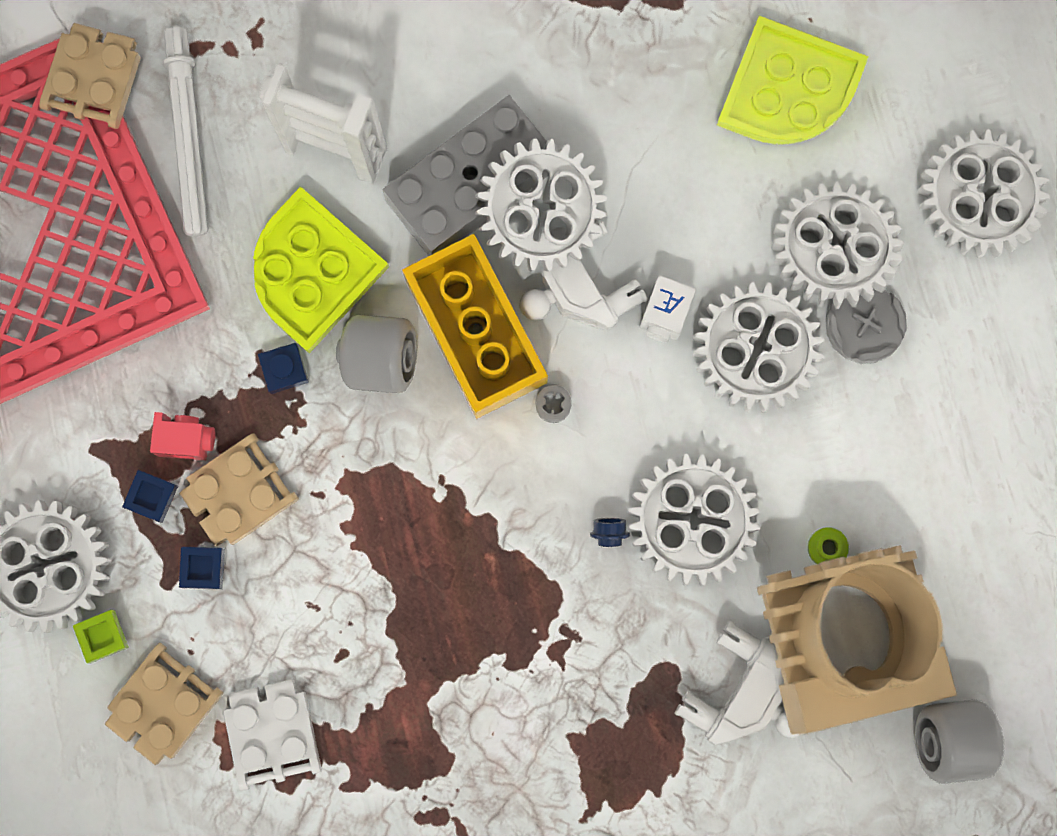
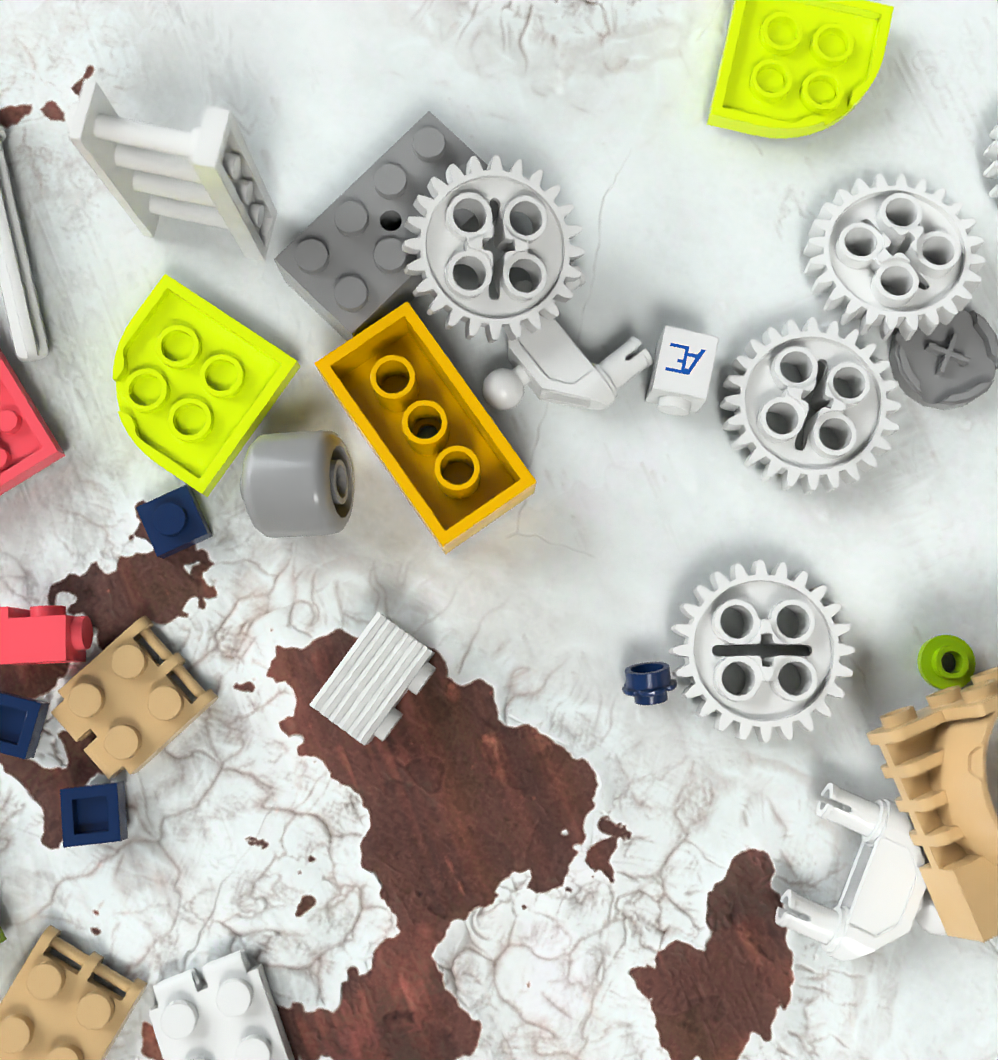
camera: 10 degrees left, 0 degrees up
light grey bush [536,385,572,423] -> none
none -> white brick [310,612,436,745]

